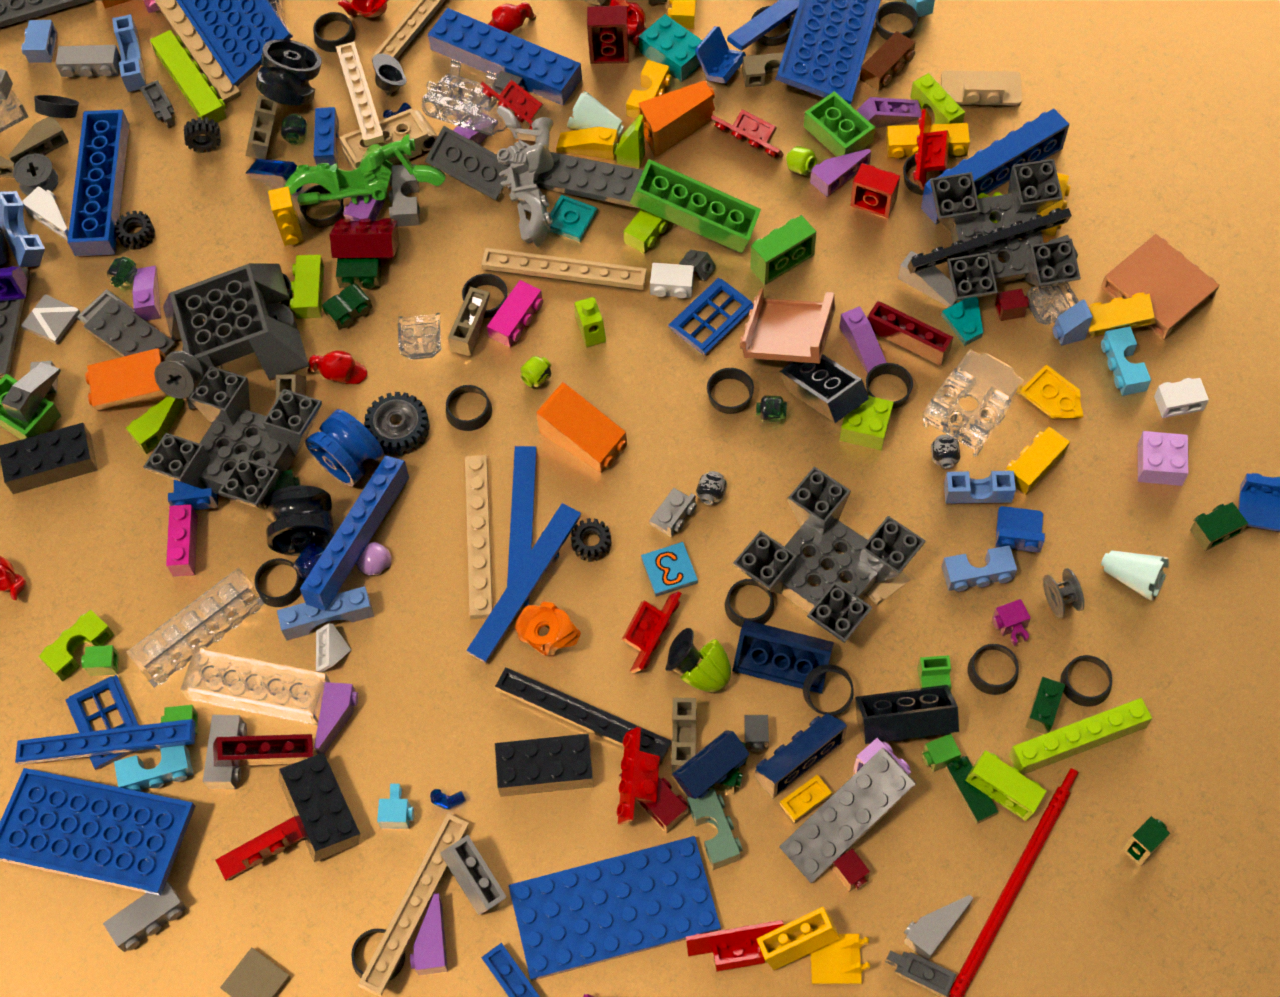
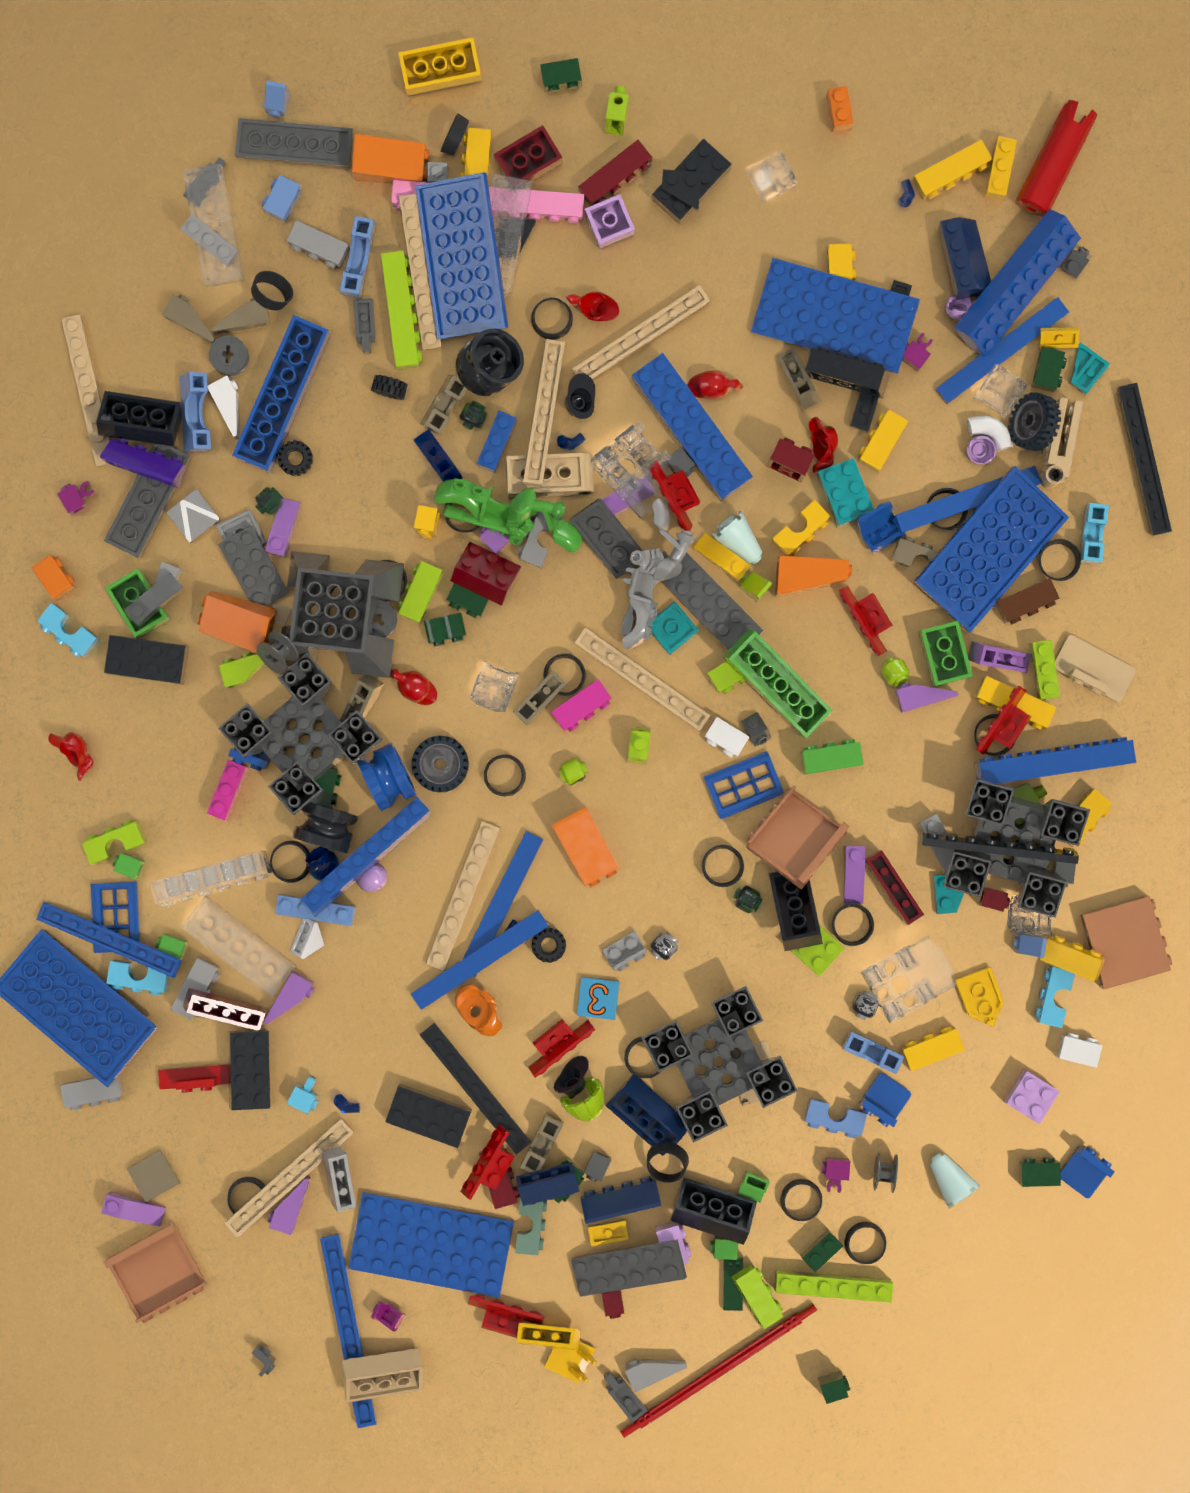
camera: 25 degrees right, 25 degrees up
red brick [850,163,900,218] -> none

